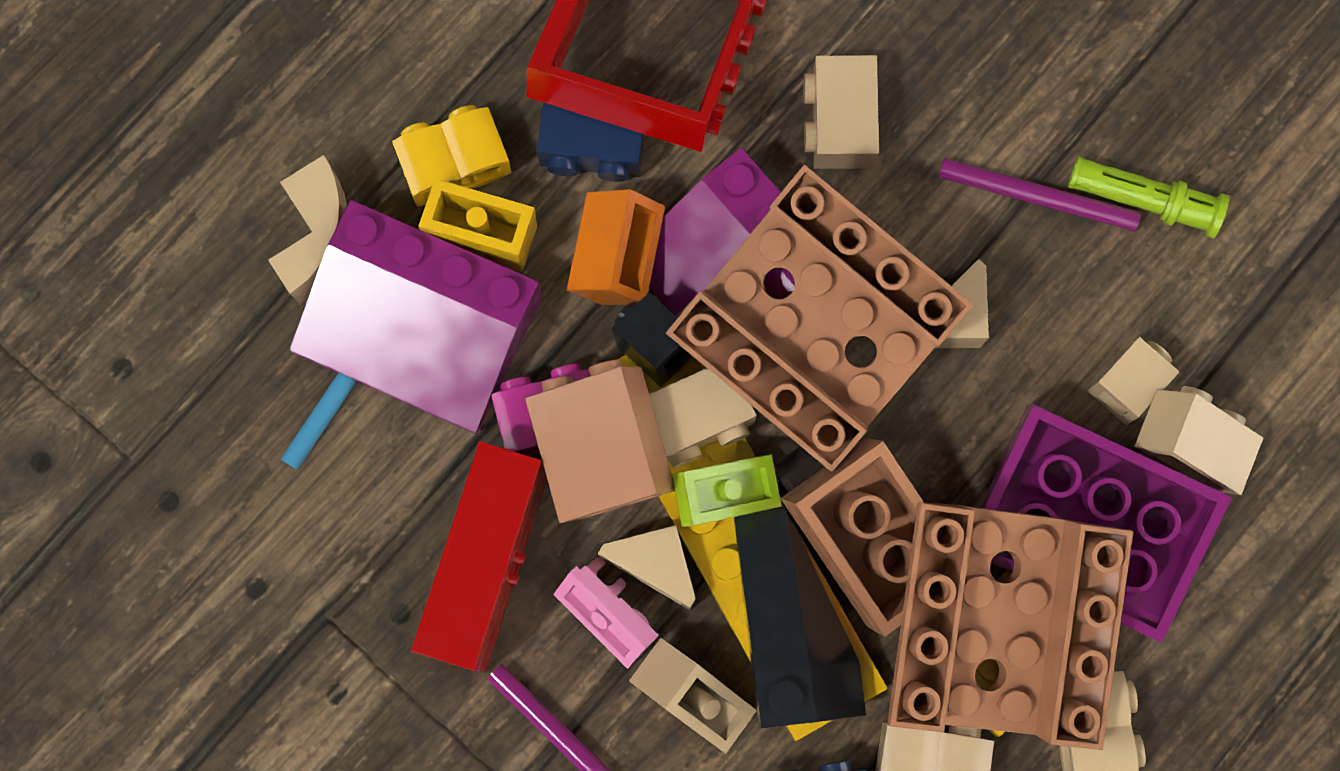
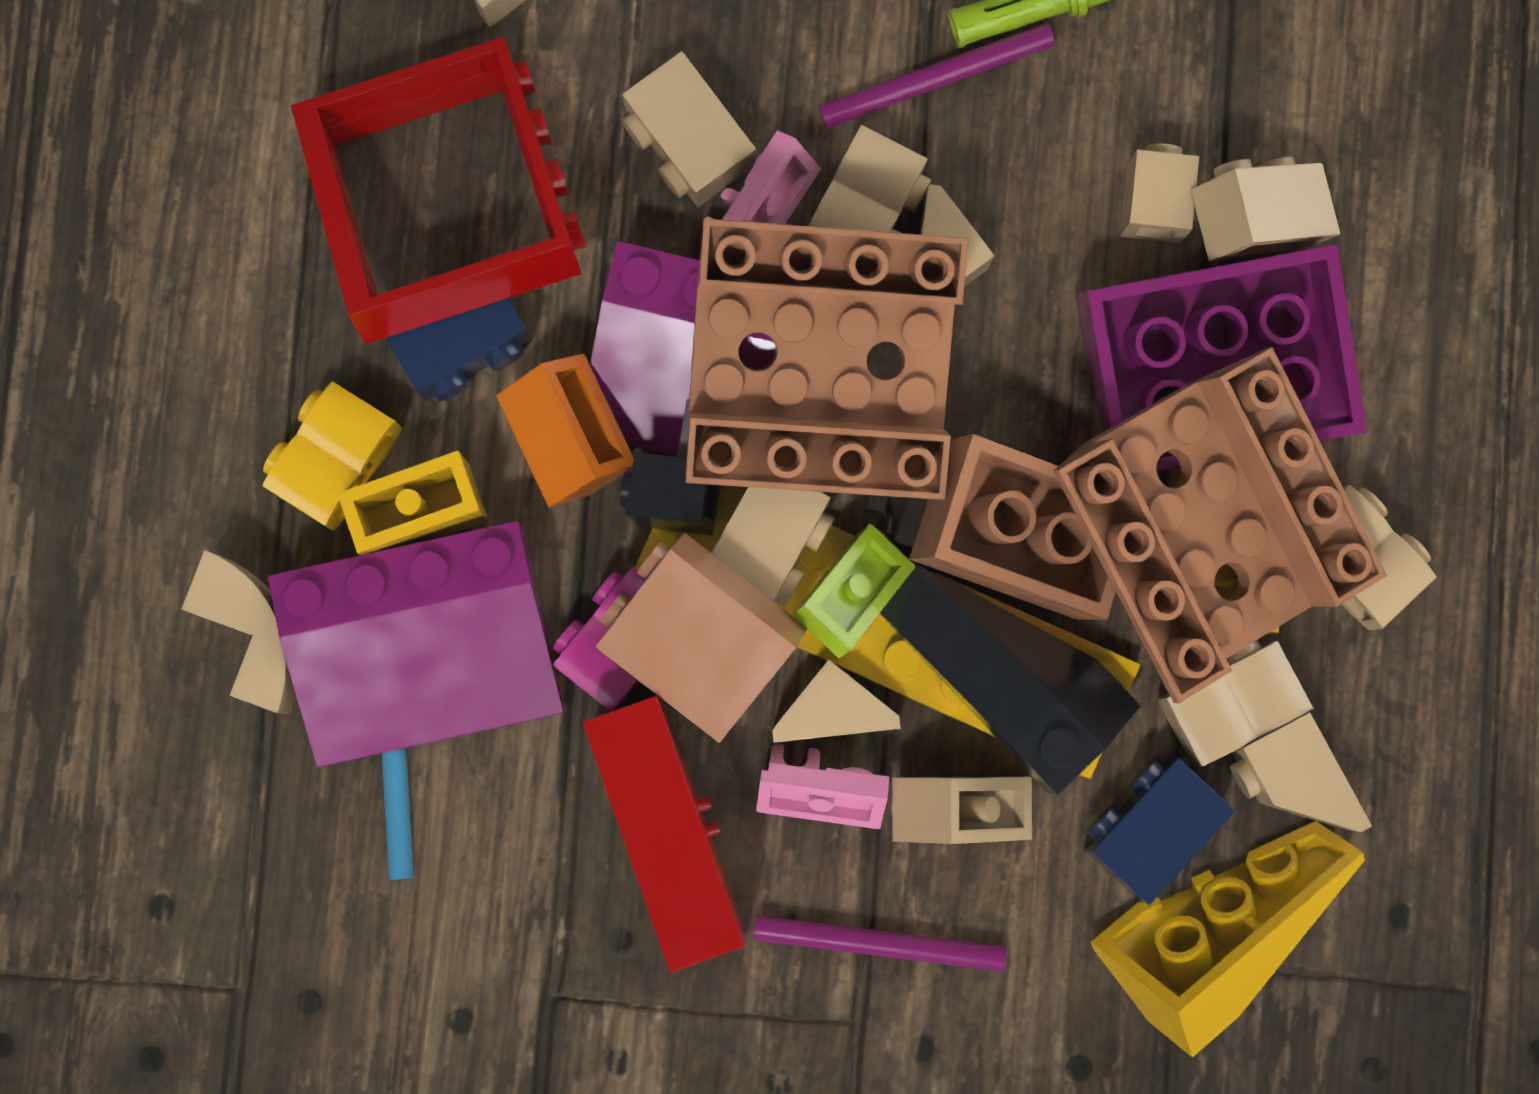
camera: 40 degrees left, 5 degrees up
none -> bright pink plate [705,130,821,224]
none -> tan brick [809,125,931,233]

